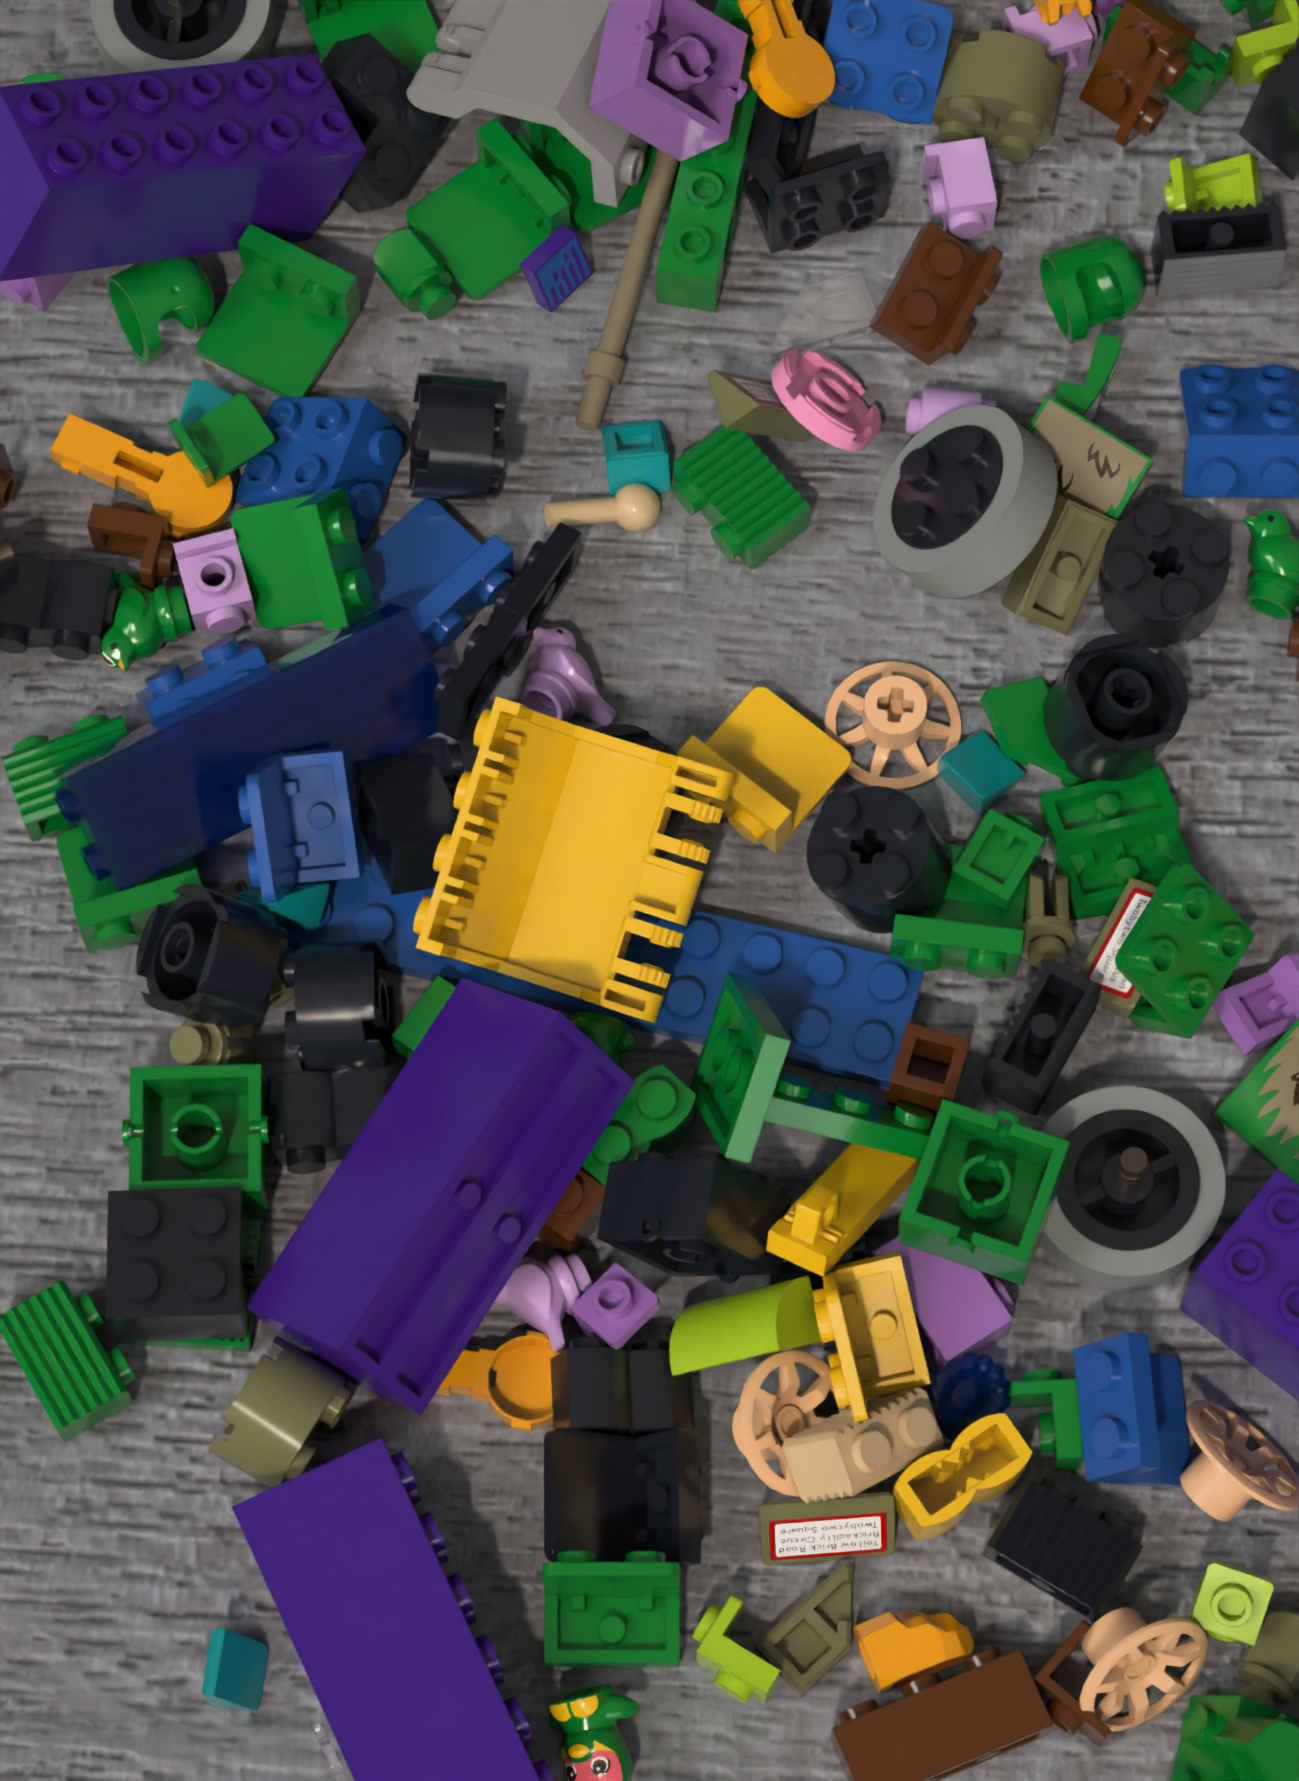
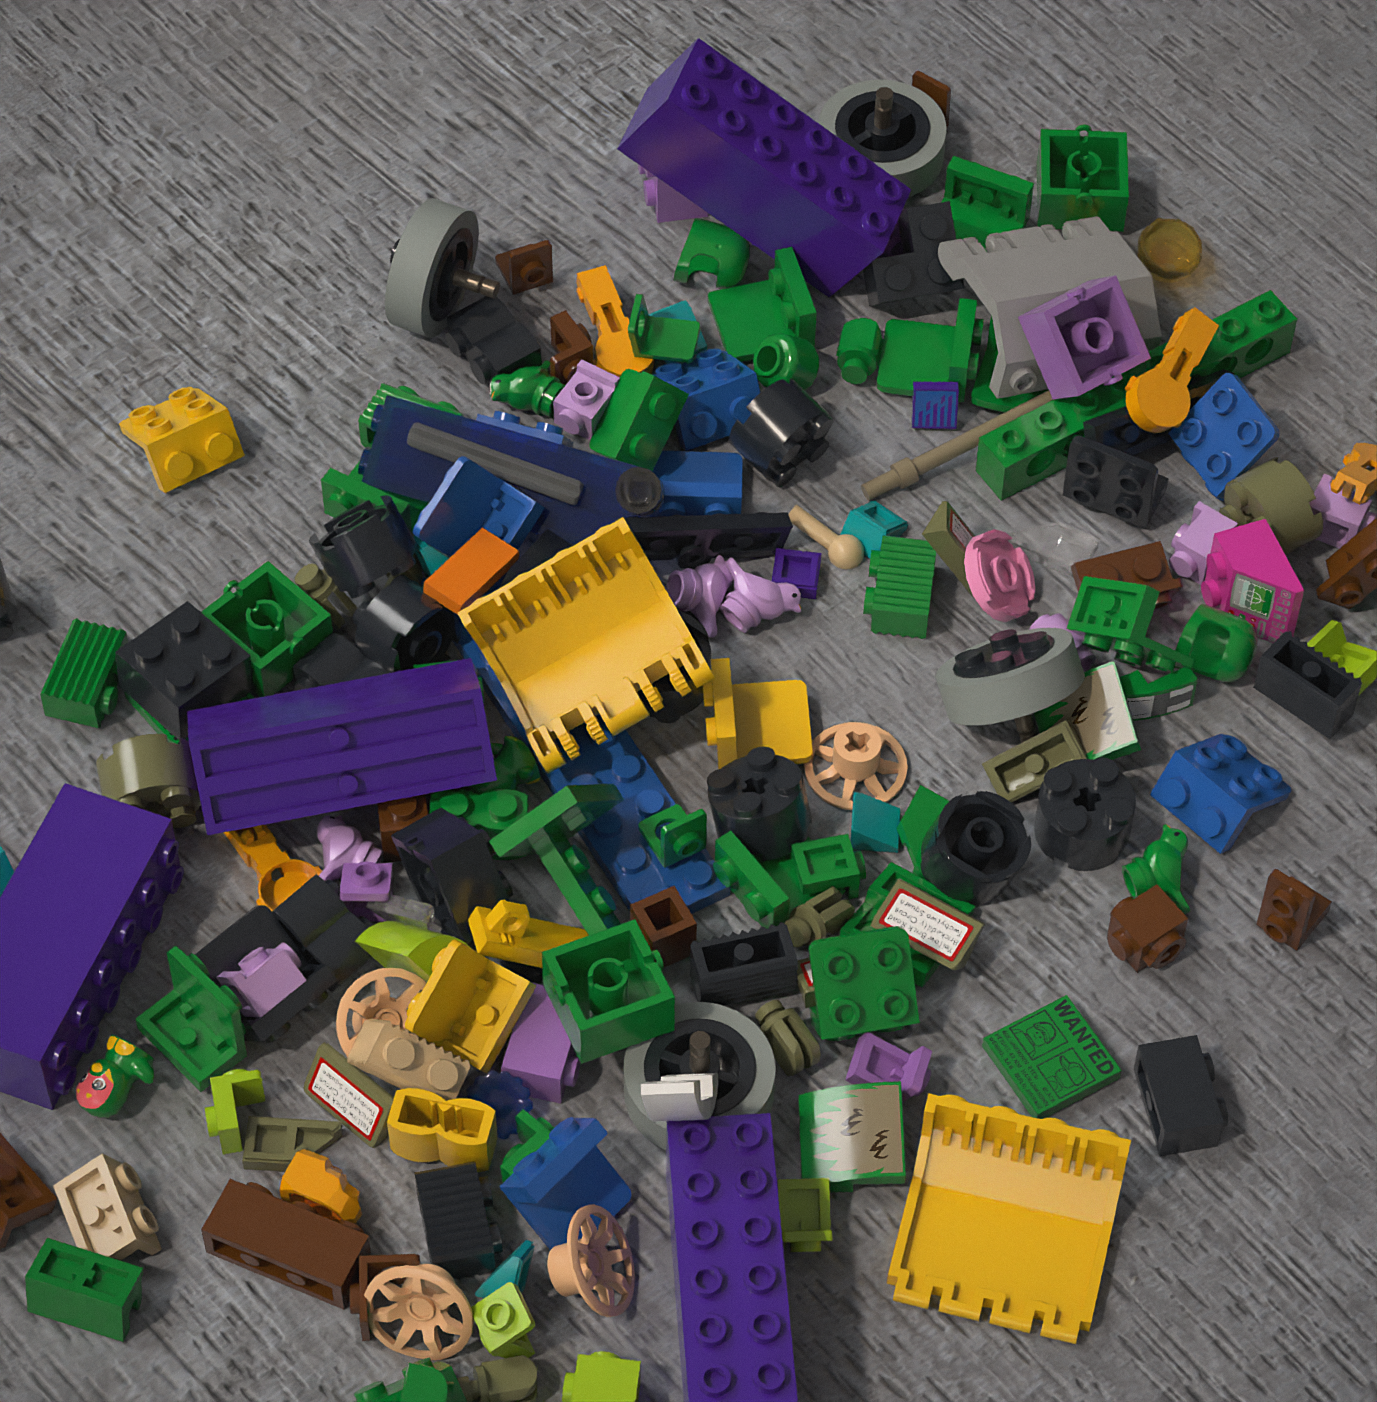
camera: 45 degrees right, 15 degrees down
none -> lavender brick [216,943,306,1018]
none -> clear tile [366,894,436,931]
none -> dark grey axle [407,422,584,505]
none -> orange tile [423,527,519,615]
none -> teal slope [475,1240,535,1299]
none -> clear smoke wheel [615,467,665,517]
none -> green bracket [638,804,707,868]
none -> white slope [641,1073,718,1121]
none -> lavender animal [720,557,801,633]
none -> green head [753,333,819,391]
none -> olive arm [755,999,821,1076]
none -> dark purple tile [771,548,822,599]
none -> slope [871,879,985,970]
none -> green bracket [1066,576,1195,673]
none -> dark pink slope [1201,519,1304,643]

